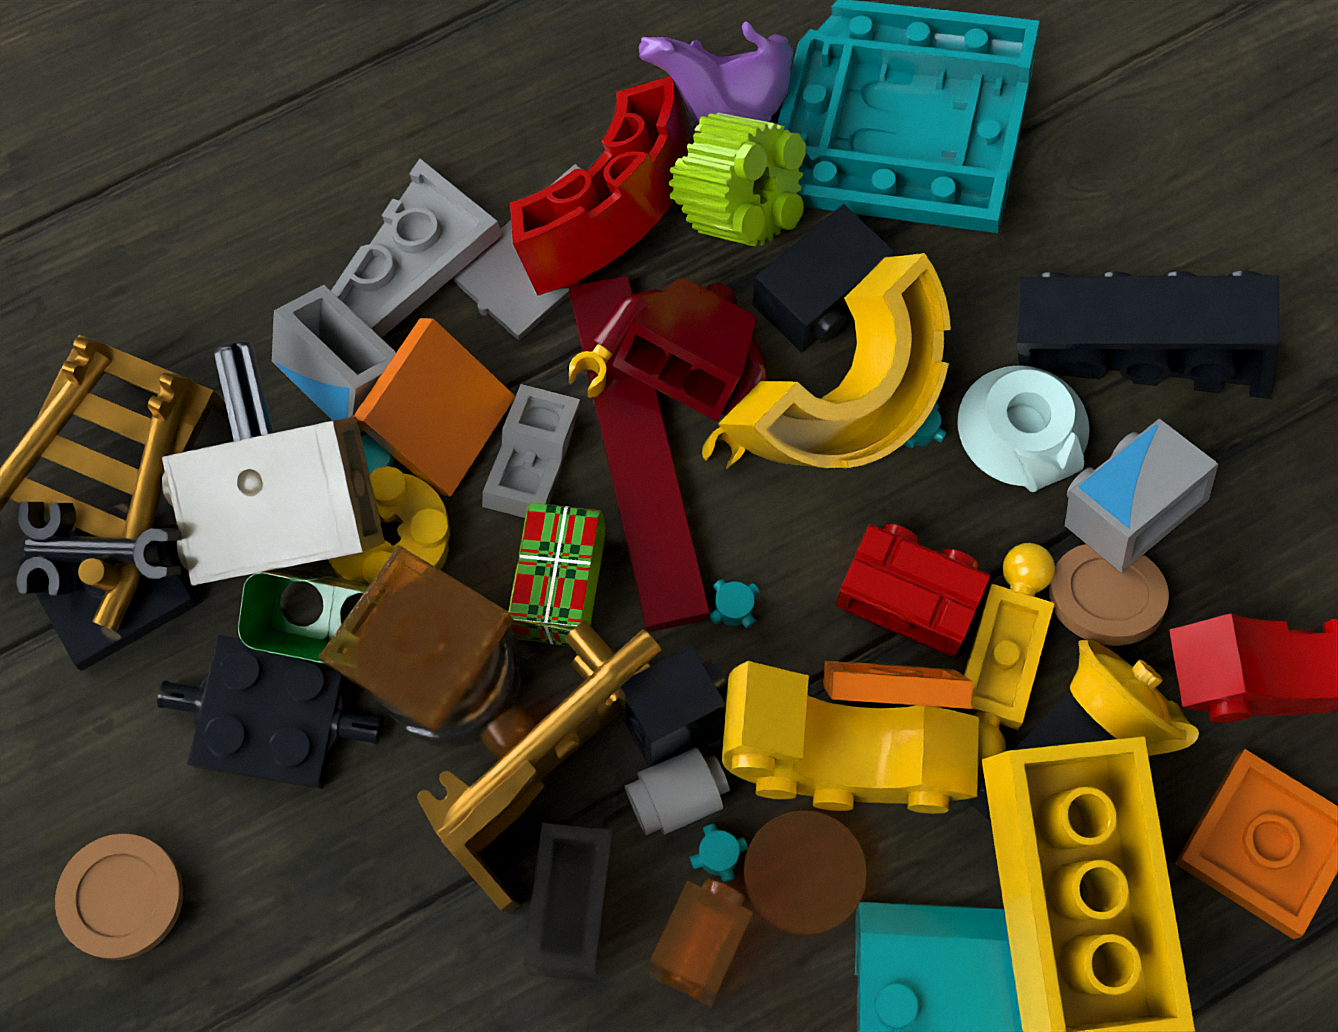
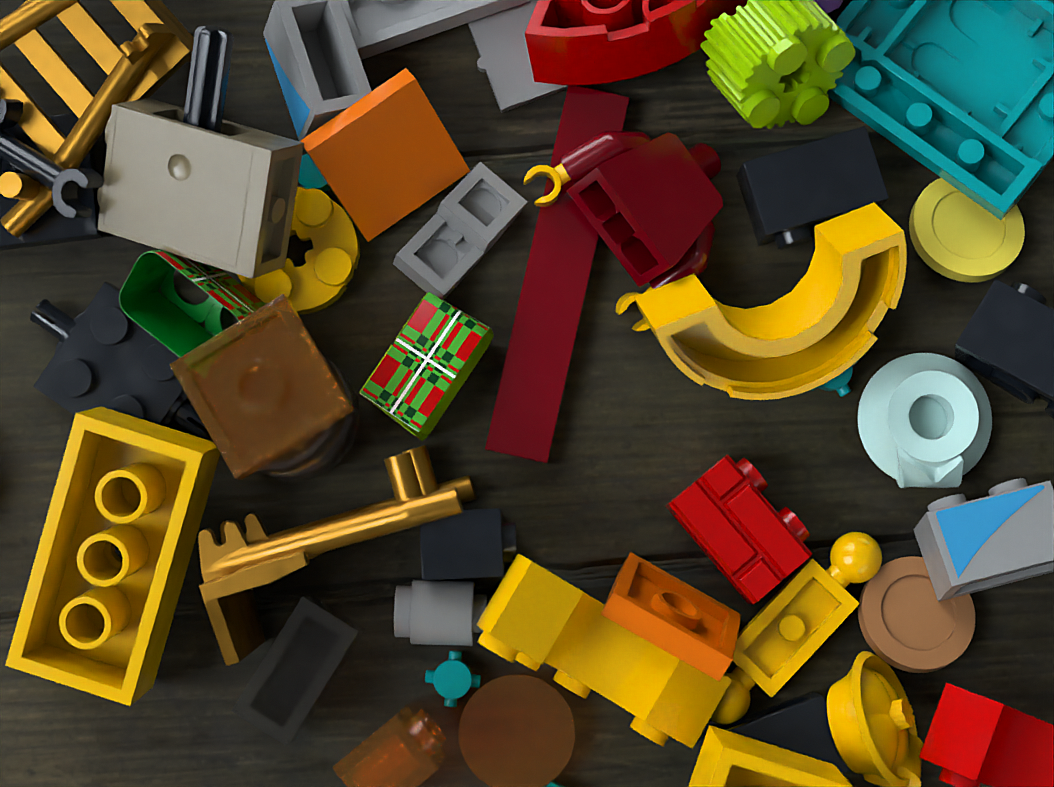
camera: 30 degrees right, 15 degrees up
clear orange hinge [480,706,536,760] -> none
teal piece [709,579,760,629] -> none
none -> yellow brick [5,406,223,706]
none -> light yellow piece [909,178,1025,283]

